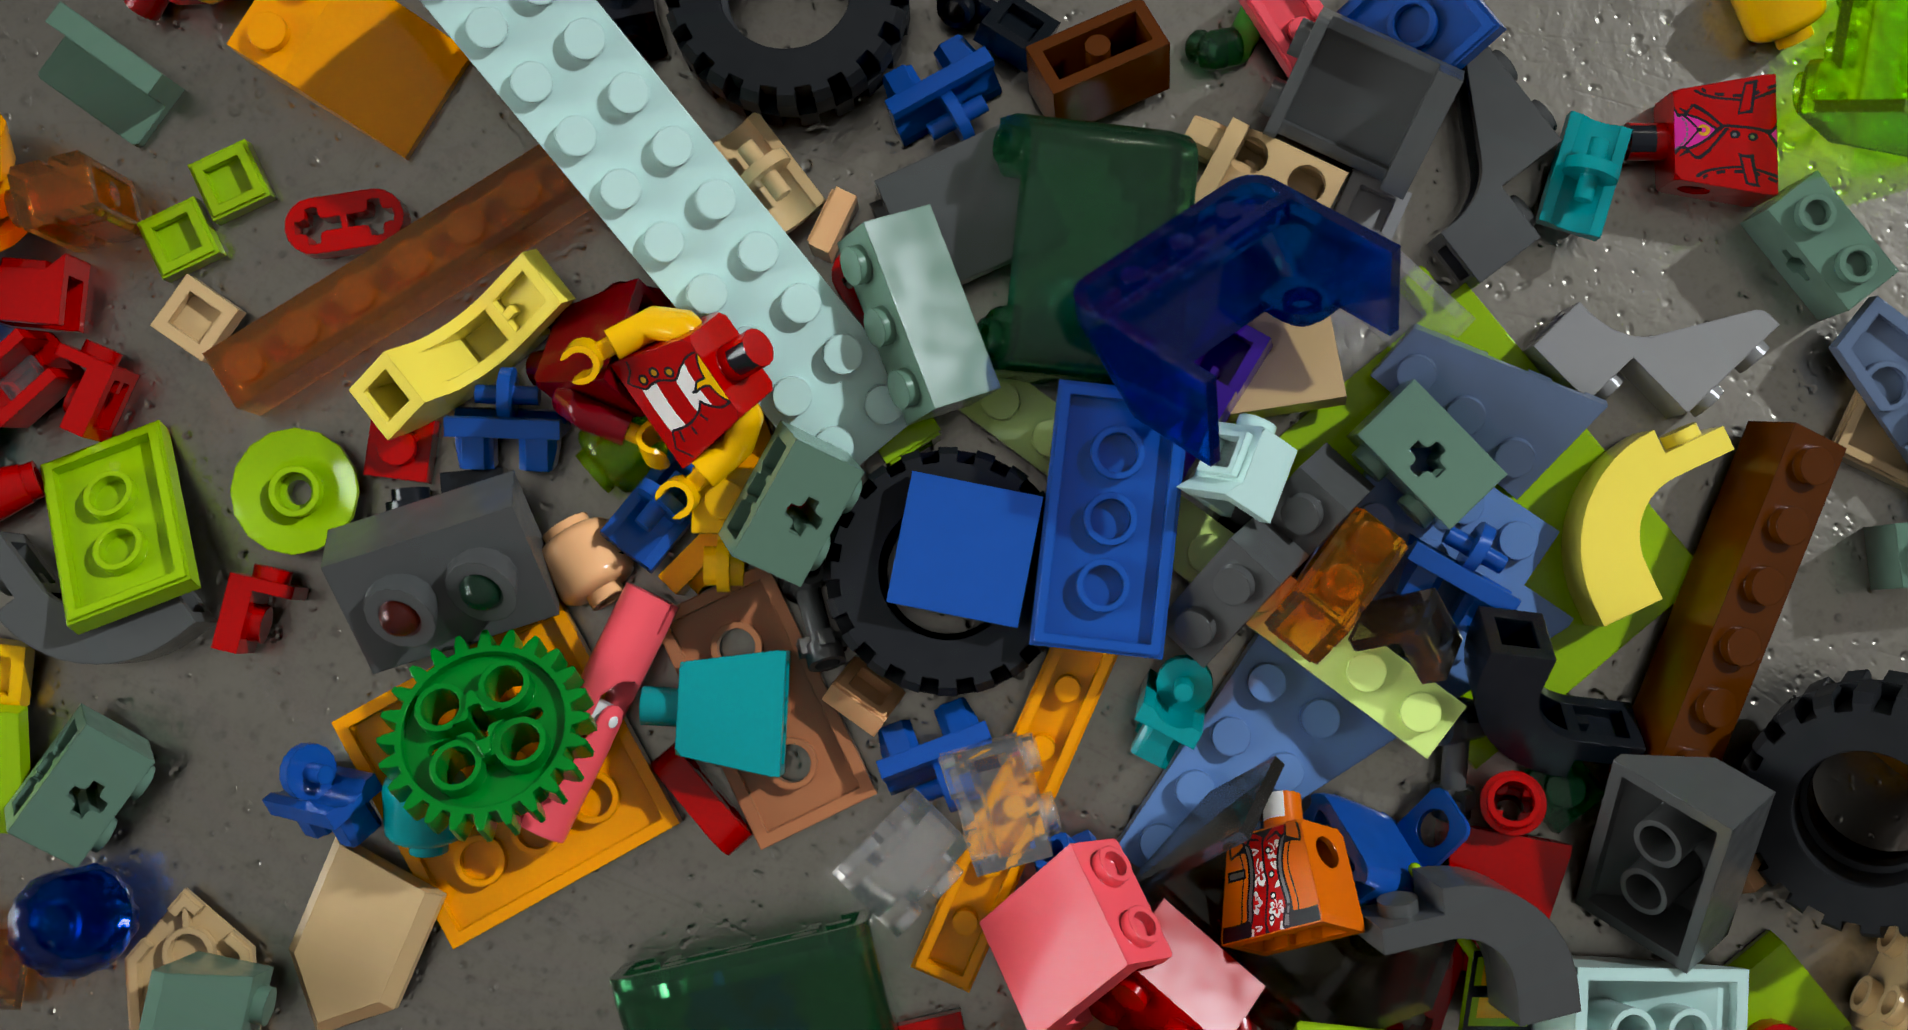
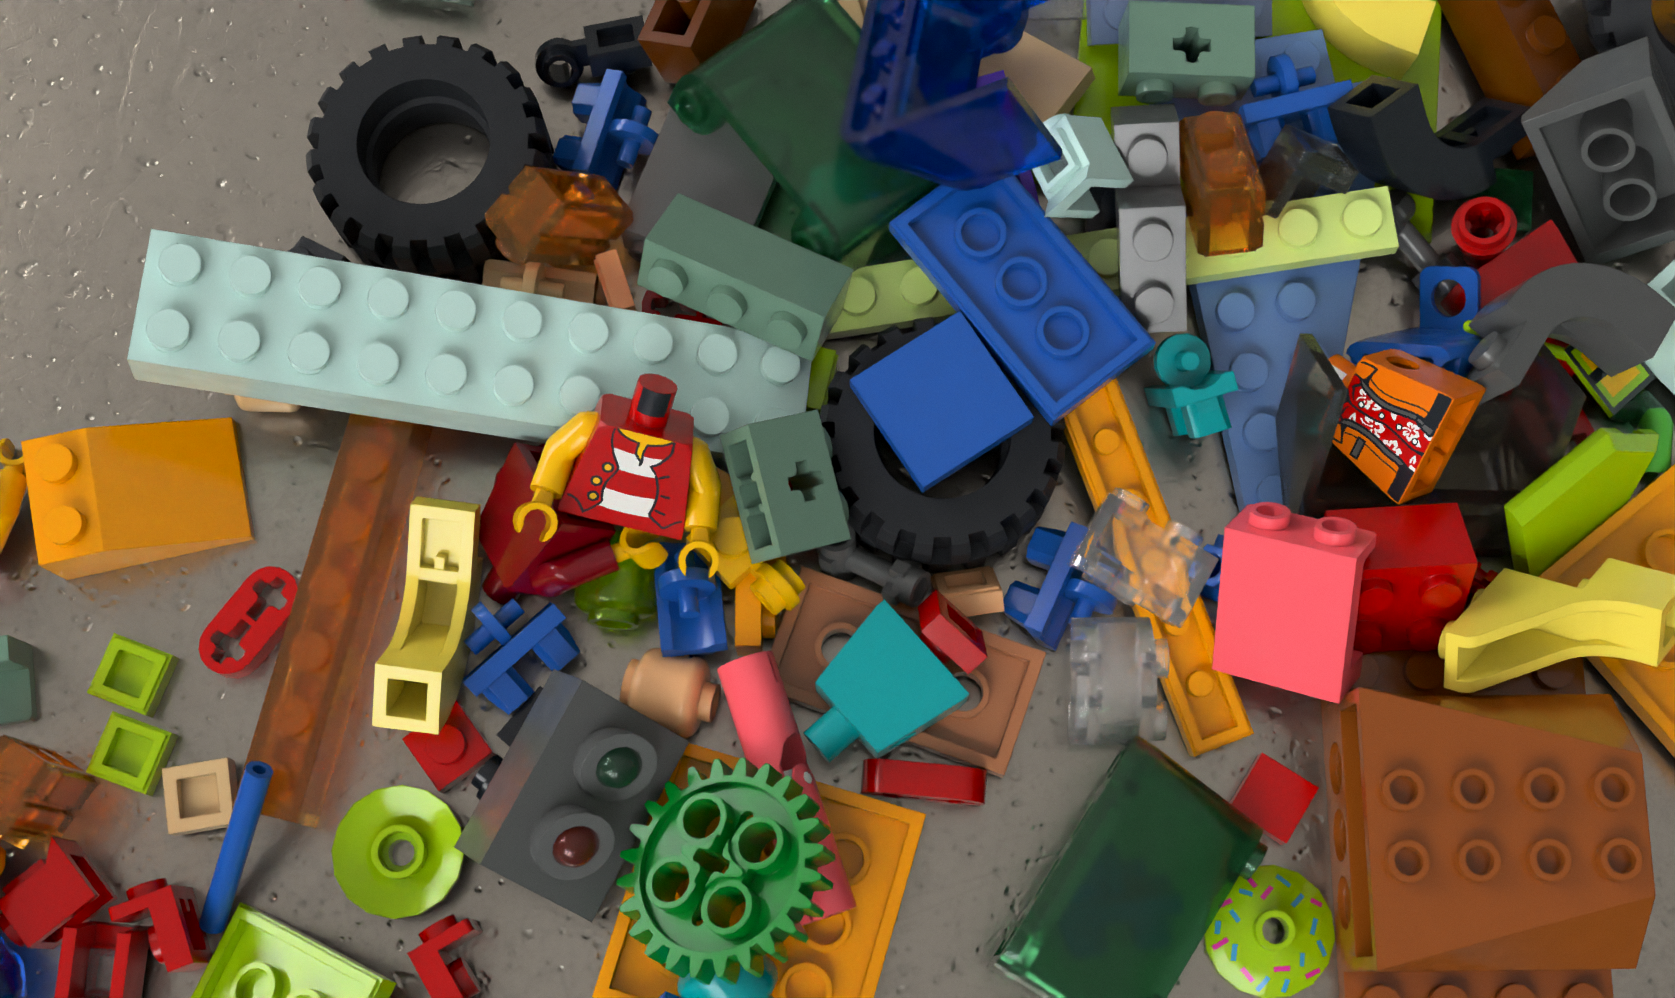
camera: 45 degrees left, 10 degrees down
none -> blue piece [199,761,273,934]
none -> clear orange brick [485,165,634,268]
none -> red plate [918,589,988,675]

